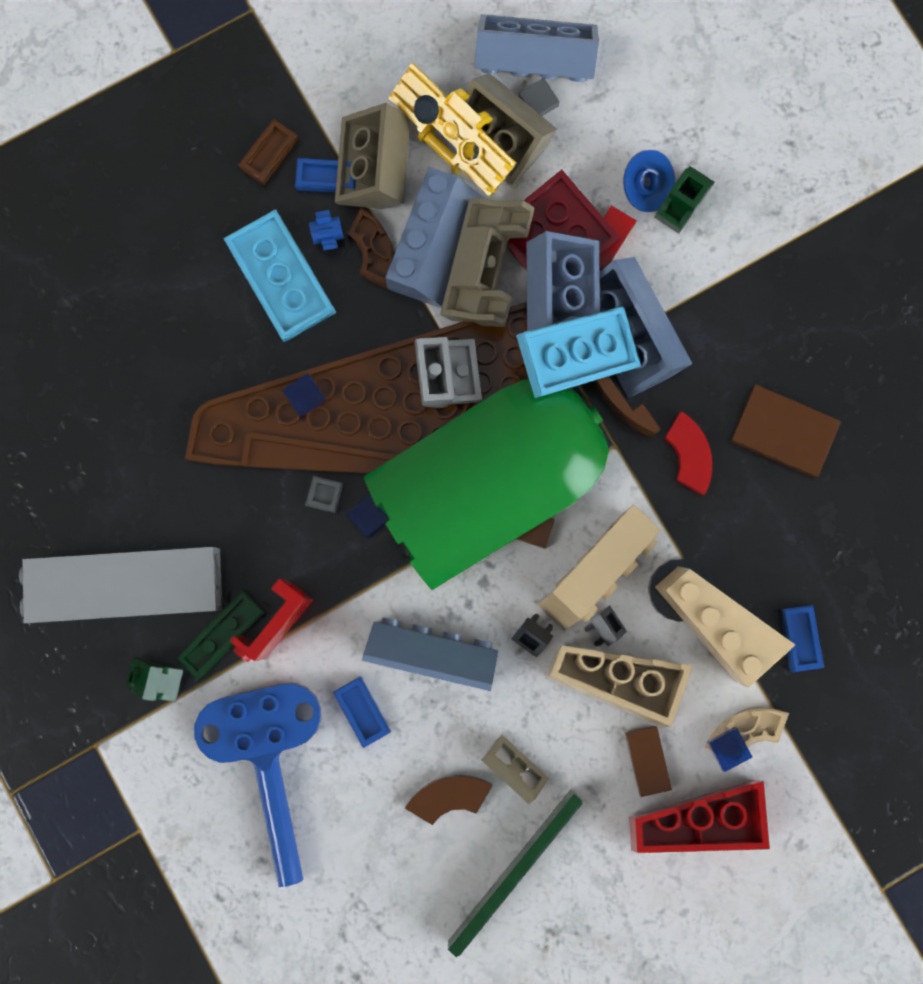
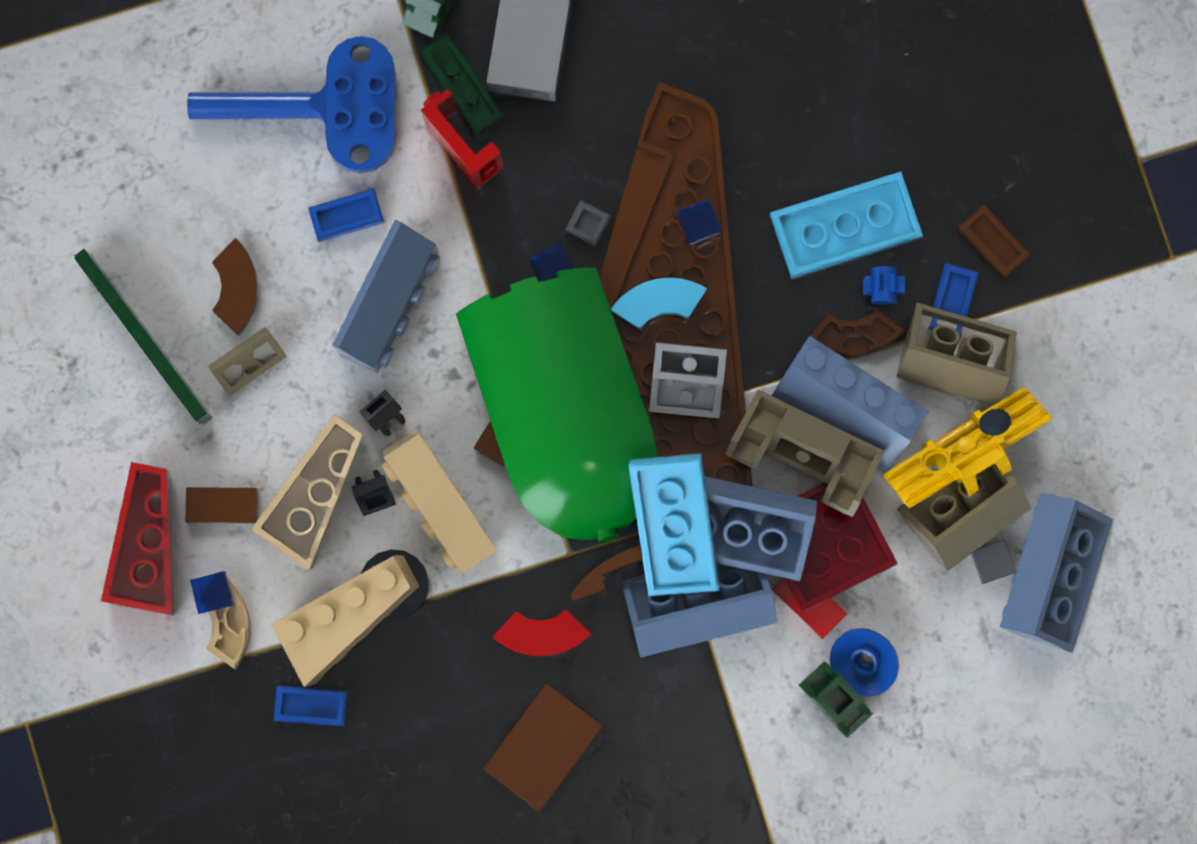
camera: 105 degrees right, 0 degrees up
none -> medium azure tile [611,278,707,330]

